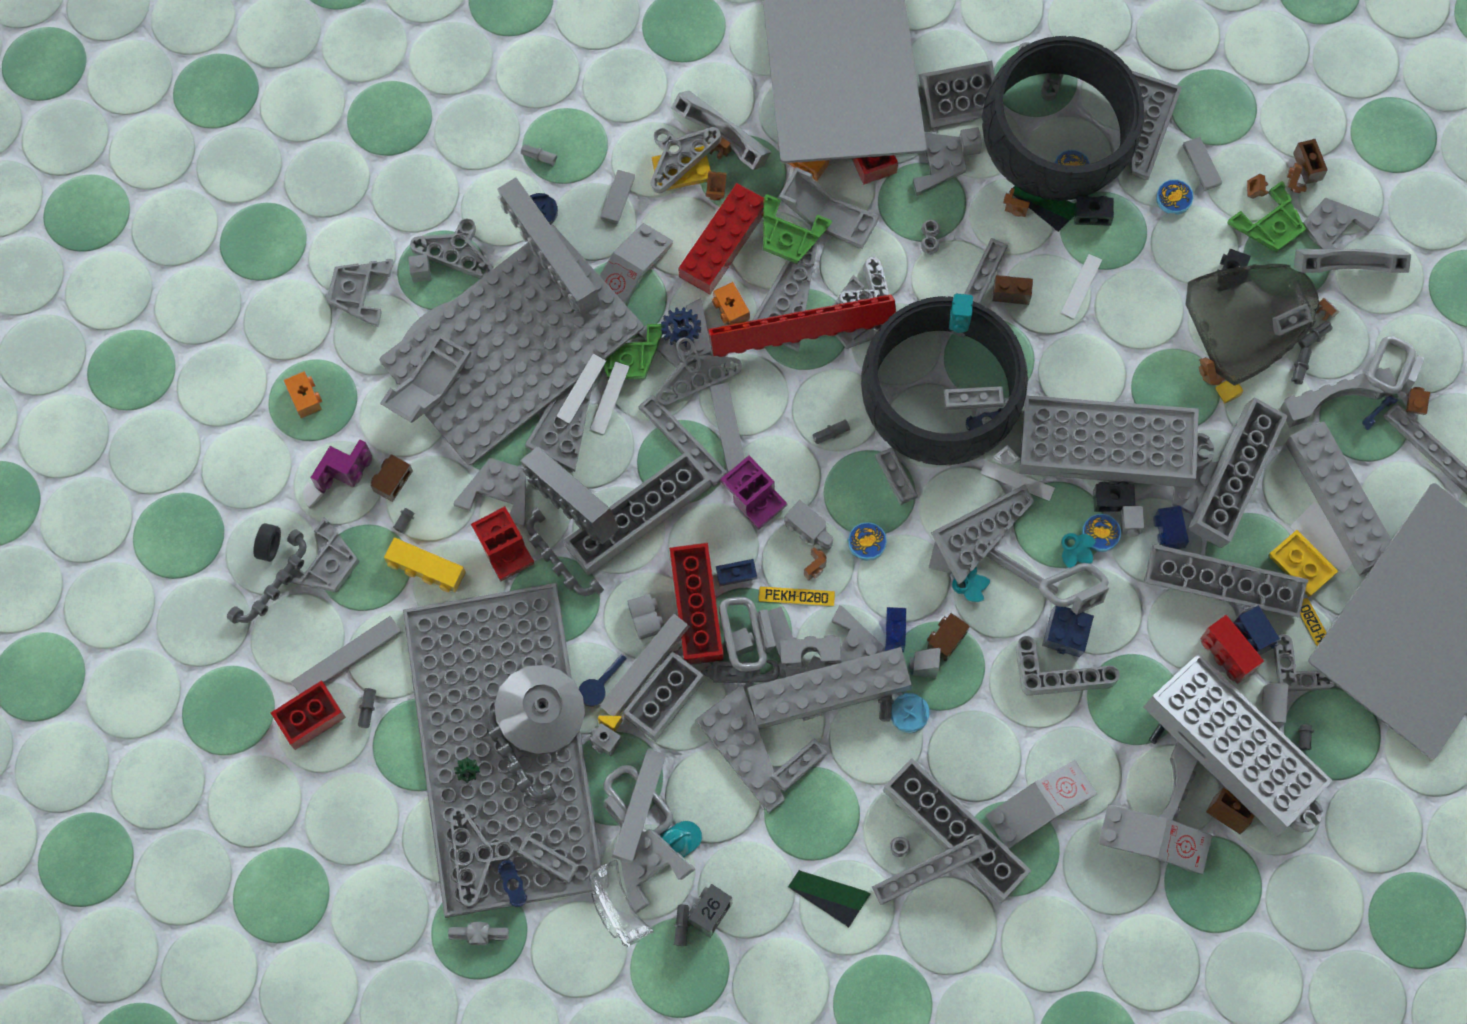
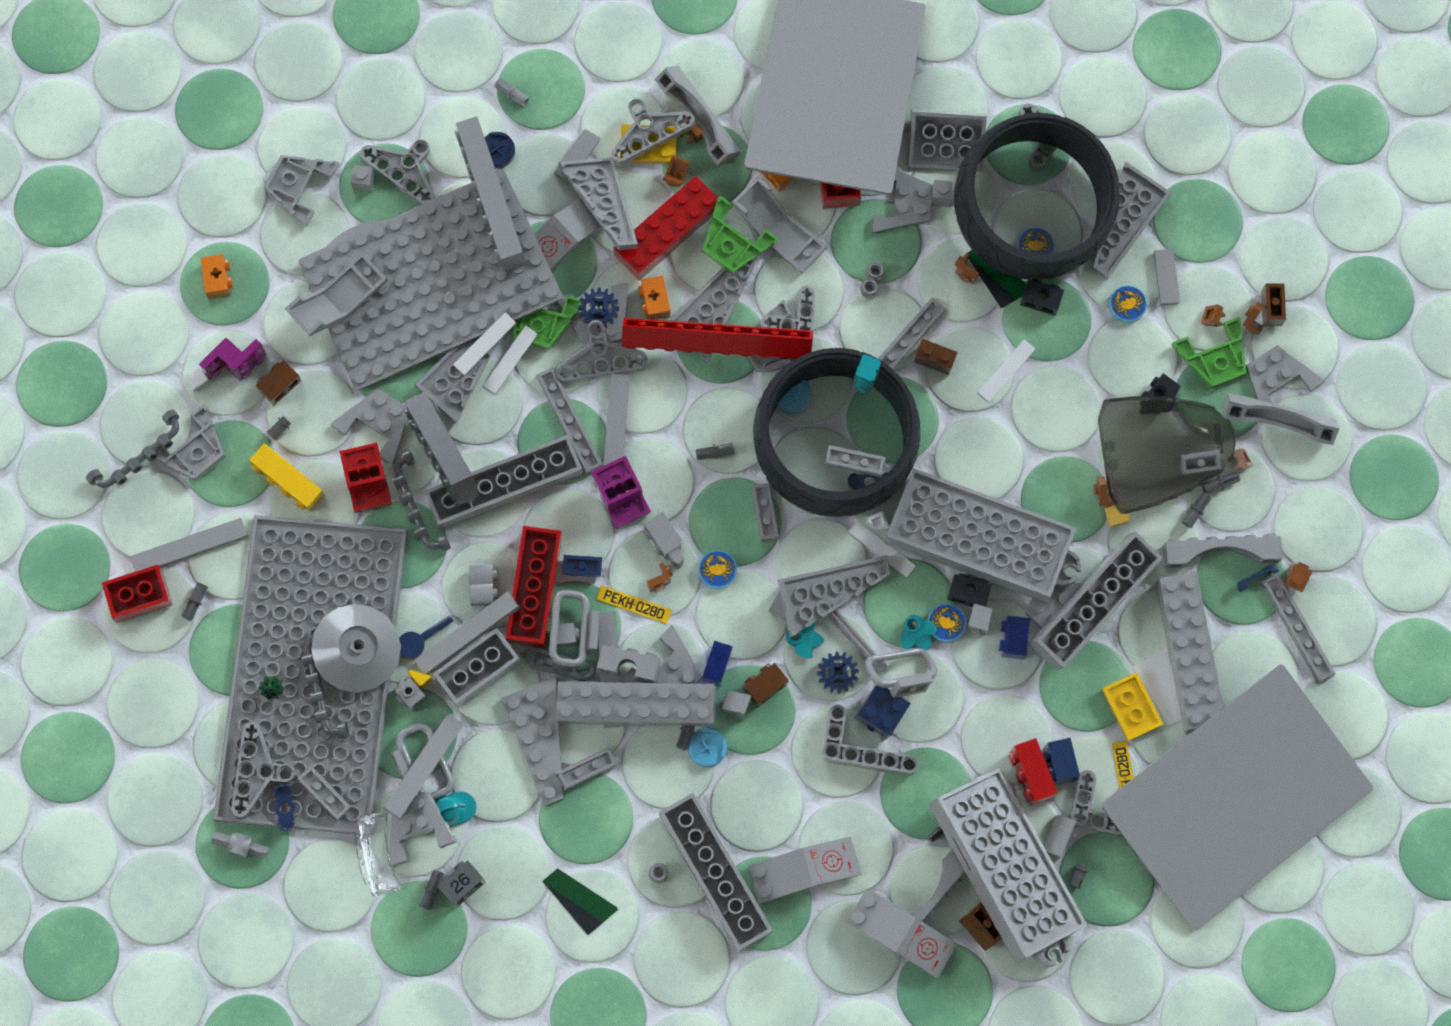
camera: 10 degrees right, 5 degrees up
black tyre [253,523,281,562] -> none
light grey tile [872,834,990,905] -> none
light grey tile [1144,544,1308,618] -> none
light grey bar [1367,336,1425,394] -> none
none -> light grey wing [558,157,638,250]
none -> medium azure tile [777,380,812,414]
none -> dark blue gear [817,651,859,694]

